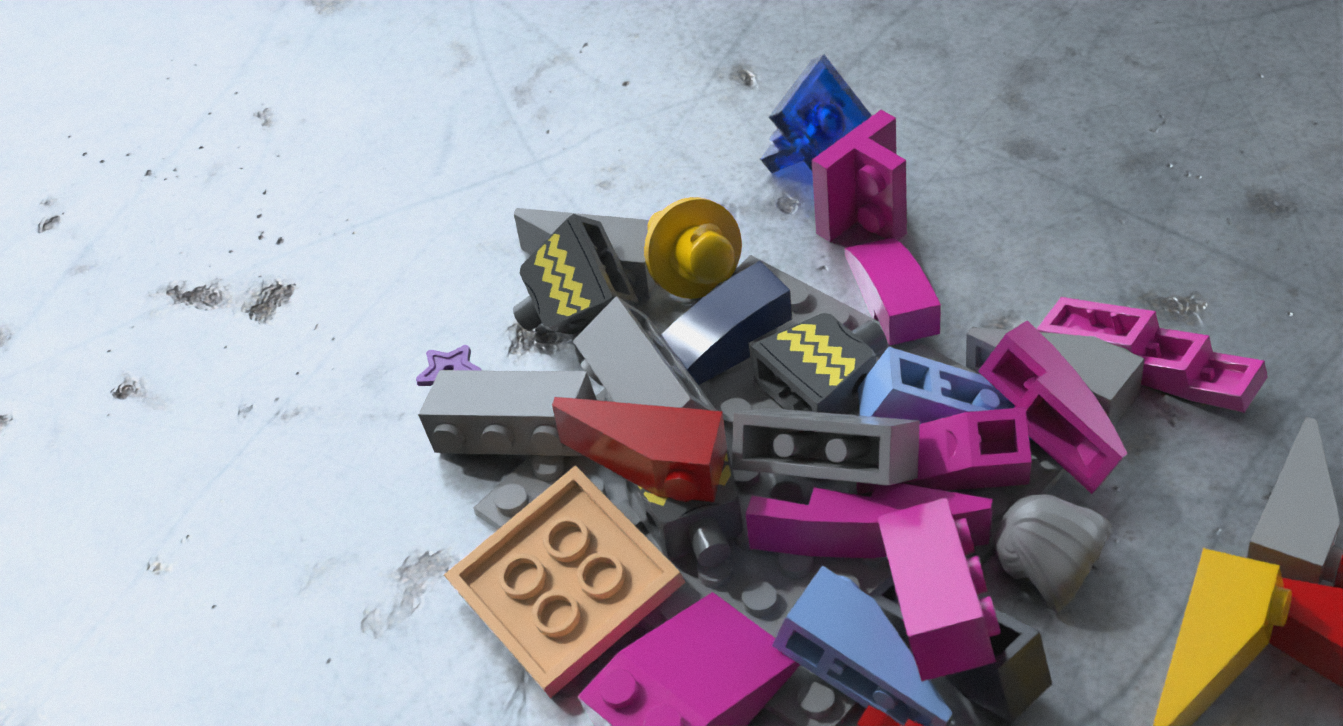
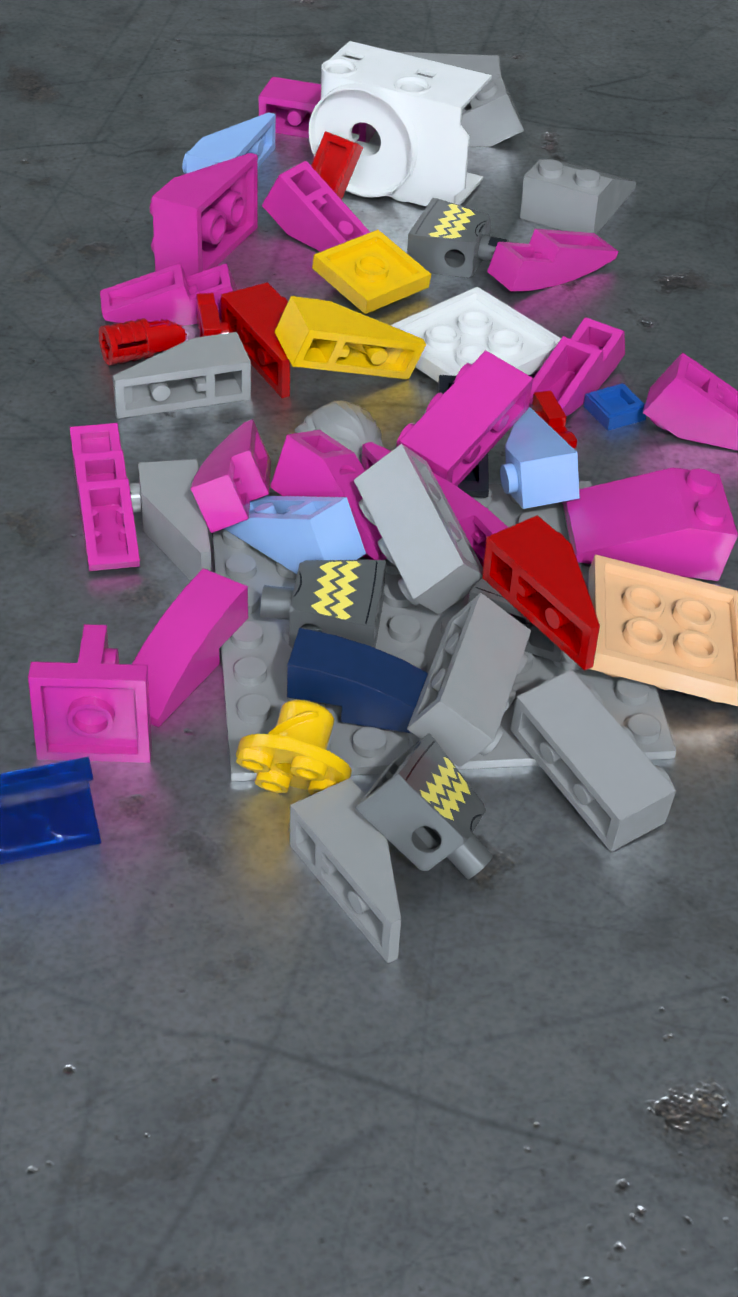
camera: 145 degrees left, 5 degrees down
medium lavender plate [416,345,482,386] -> none

